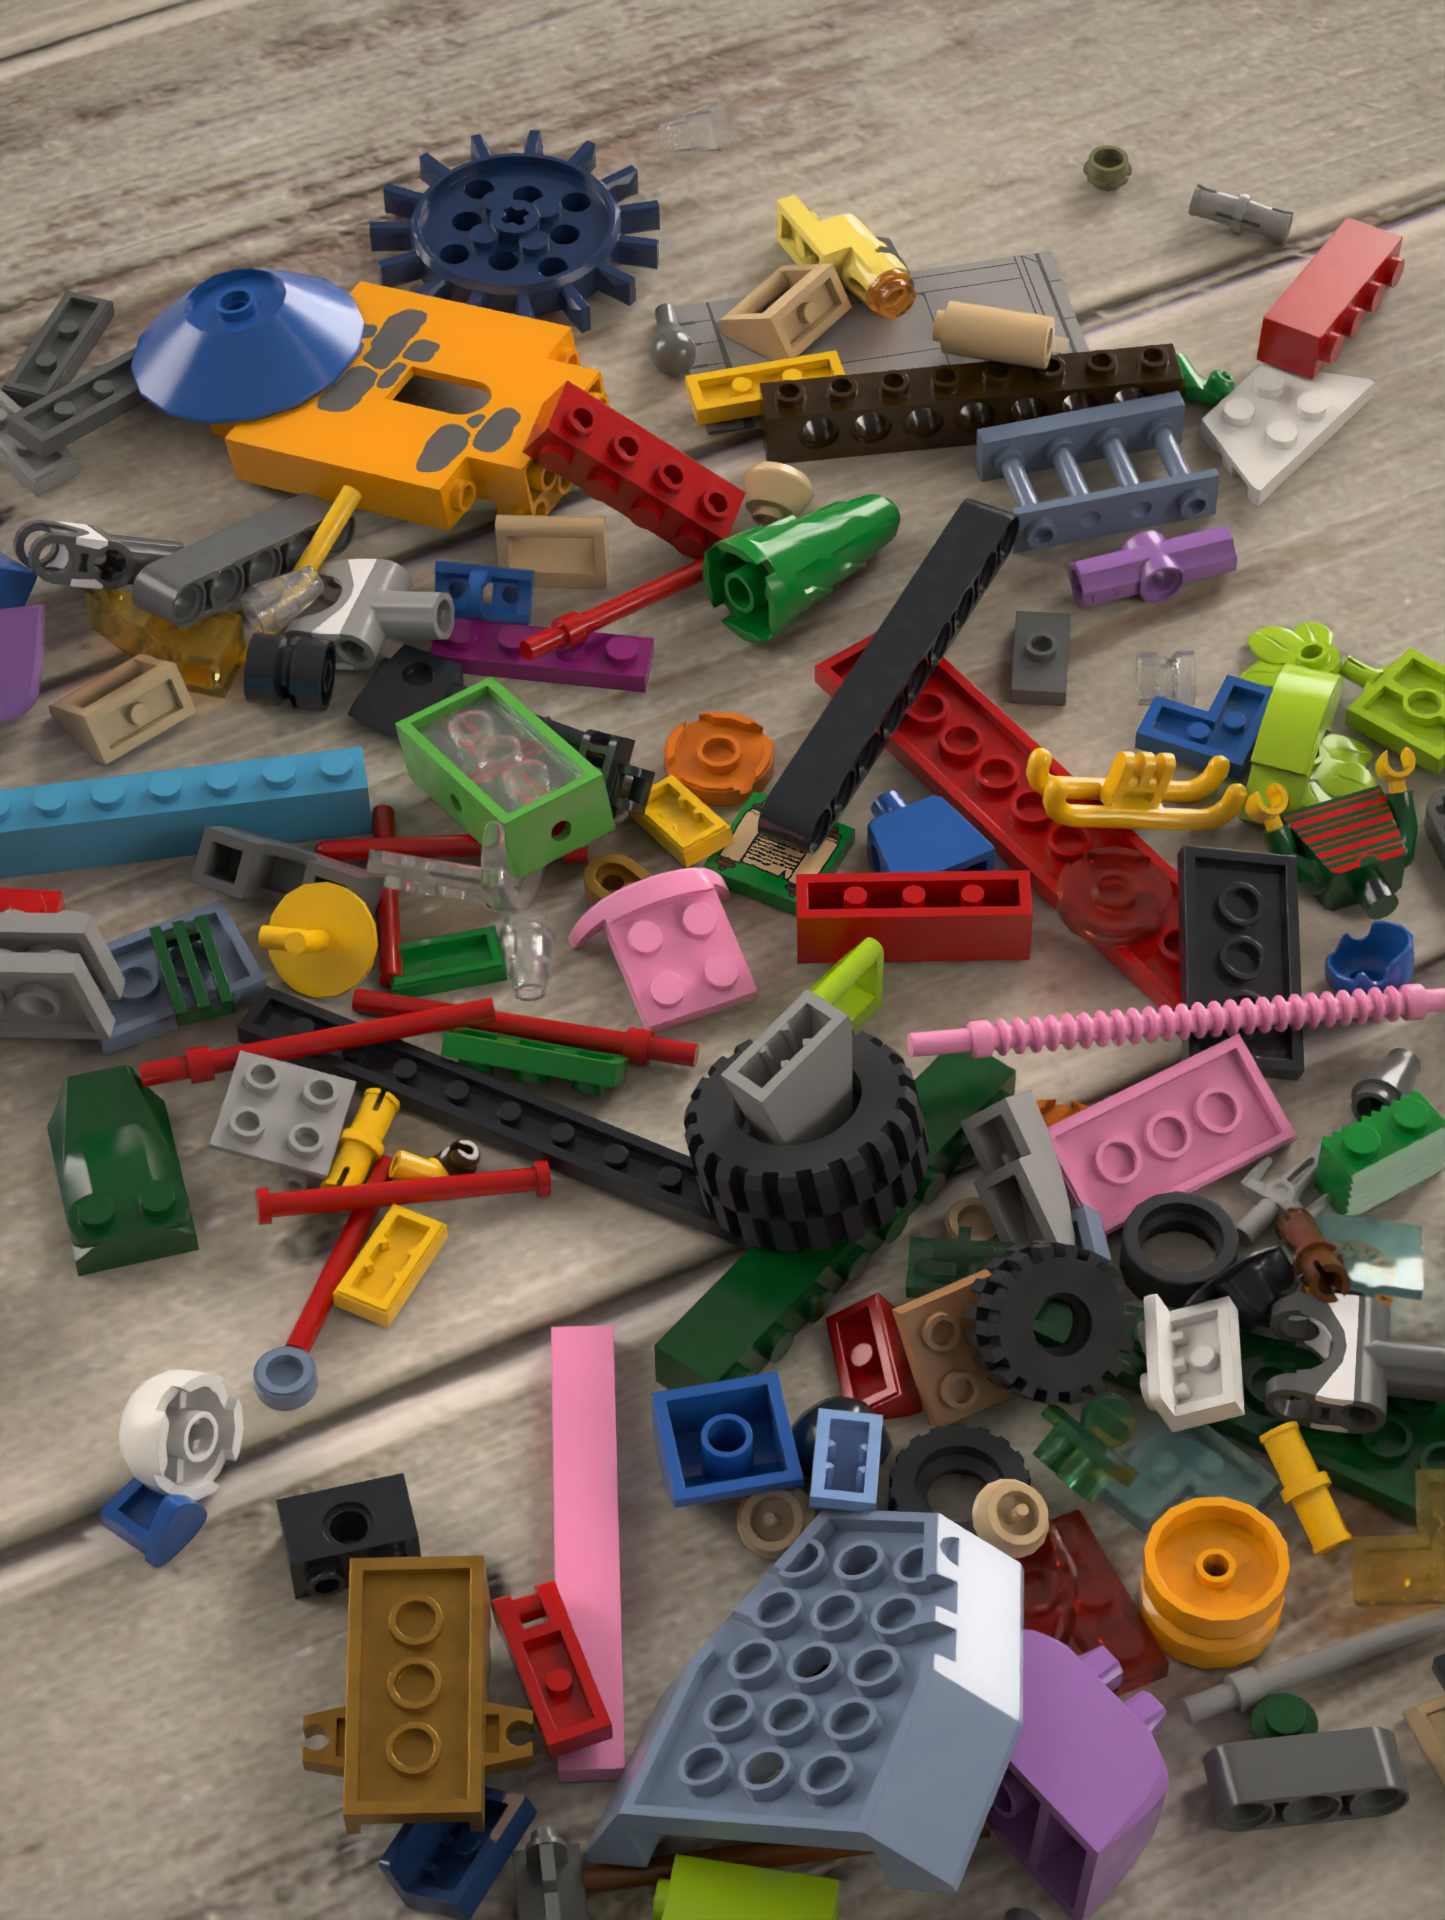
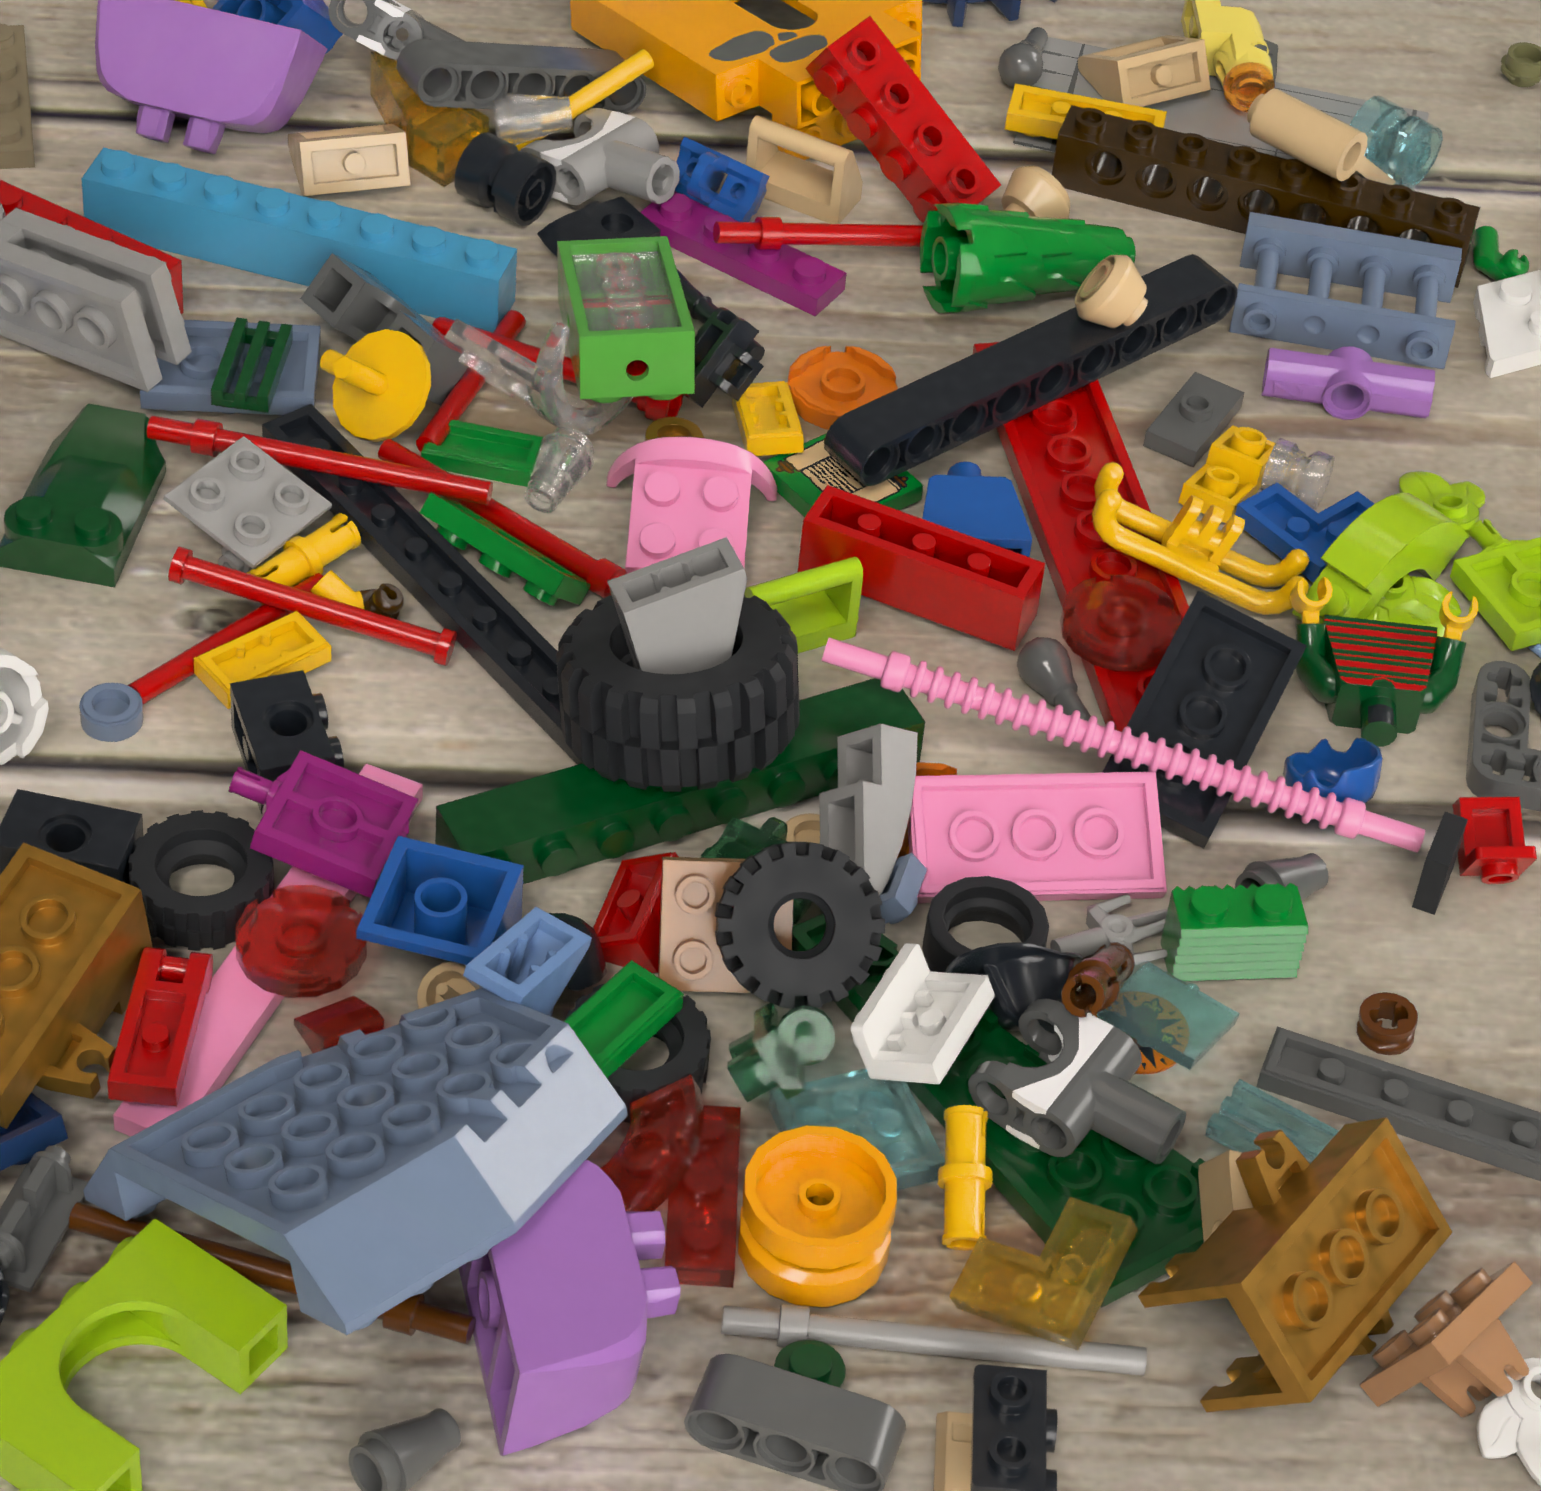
camera: 20 degrees right, 5 degrees down
tan hat [972,1479,1049,1558] -> none
none -> black tyre [128,810,274,951]
none -> magenta plate [228,750,419,898]
none -> black brick [230,670,344,814]
none -> clear red tile [236,885,367,998]
none -> clear red slope [294,995,384,1053]
none -> green tile [563,960,684,1078]
none -> dark grey piece [1017,637,1091,721]
none -> tan cone [1075,255,1148,328]
none -> yellow slope [1178,425,1283,523]
none -> clear light blue wheel [1350,95,1443,188]

